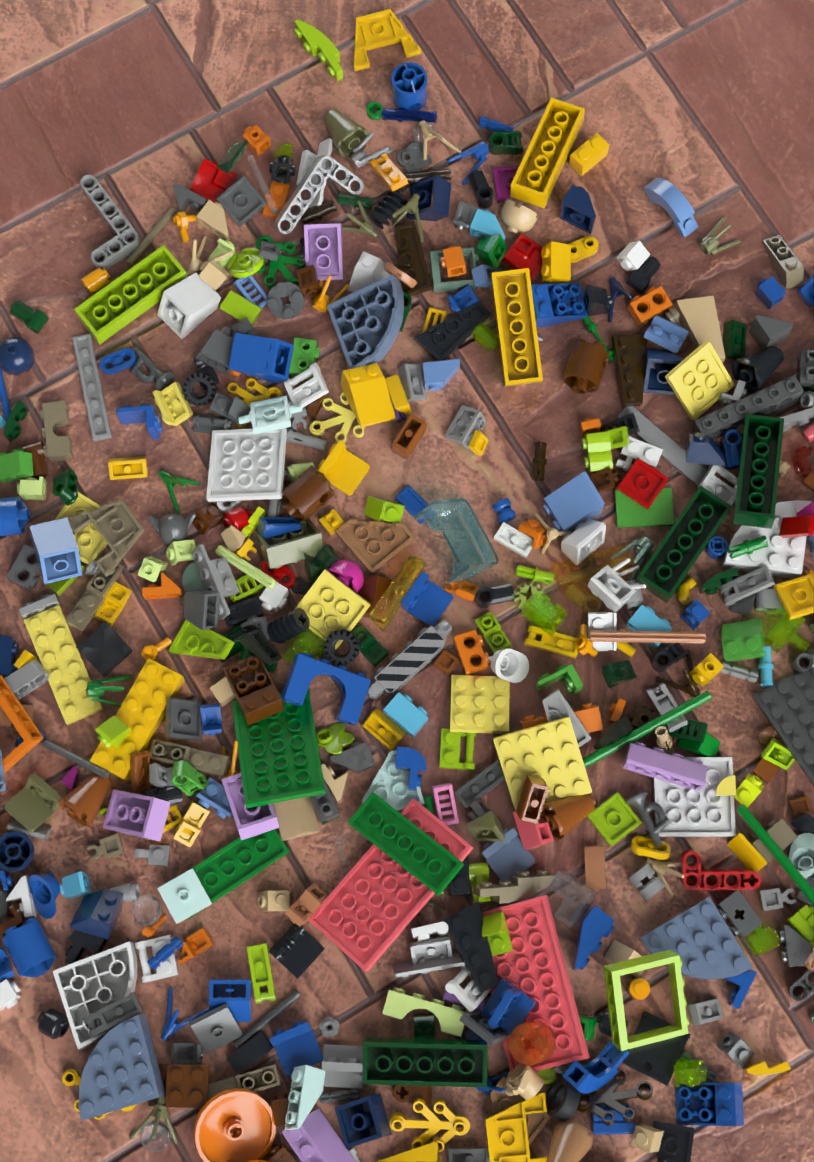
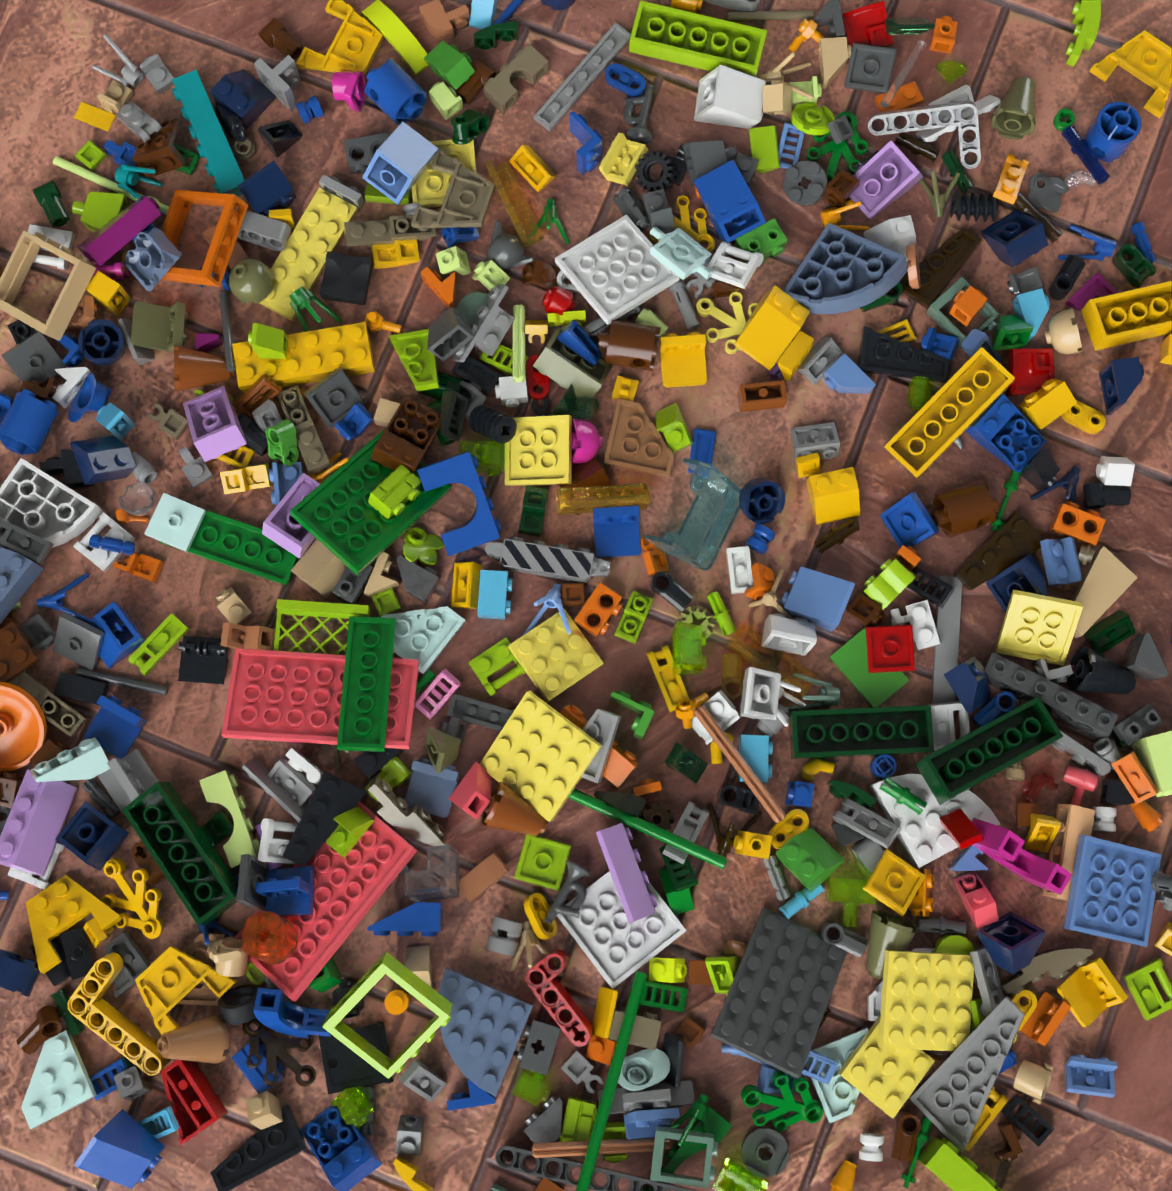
camera: 50 degrees right, 5 degrees up
tan slope [221,525,246,552] -> none
black brick [269,155,296,183] -> none
light grey plate [319,1017,339,1037] -> none
black tyre [324,629,360,666] -> none
light grey plant [351,131,394,168] -> none
olive plant [392,193,424,243] -> none
blue brick [395,746,427,791] -> none
tan plant [419,120,462,160] -> none
white piece [488,648,529,683] -> none
dark orange brick [516,775,549,824] -> none
lime tile [607,426,630,449] -> none
tan pin [655,726,674,755] -> none
light yellow tile [715,775,736,796] -> none
none -> olive cylinder [229,258,275,305]
none -> lime fence [273,599,371,655]
none -> lime brick [368,464,421,519]
none -> lime tile [371,588,401,617]
none -> blue bracket [442,227,480,248]
none -> clear yellow fence [485,160,544,248]
none -> light blue plant [523,584,571,635]
none -> orange bracket [586,1034,617,1065]
none -> green slope [640,980,688,1013]
none -> dark blue cylinder [739,477,785,524]
none -> yellow plate [768,809,810,849]
none -> yellow slope [806,467,860,525]
none -> blue bracket [880,491,939,548]

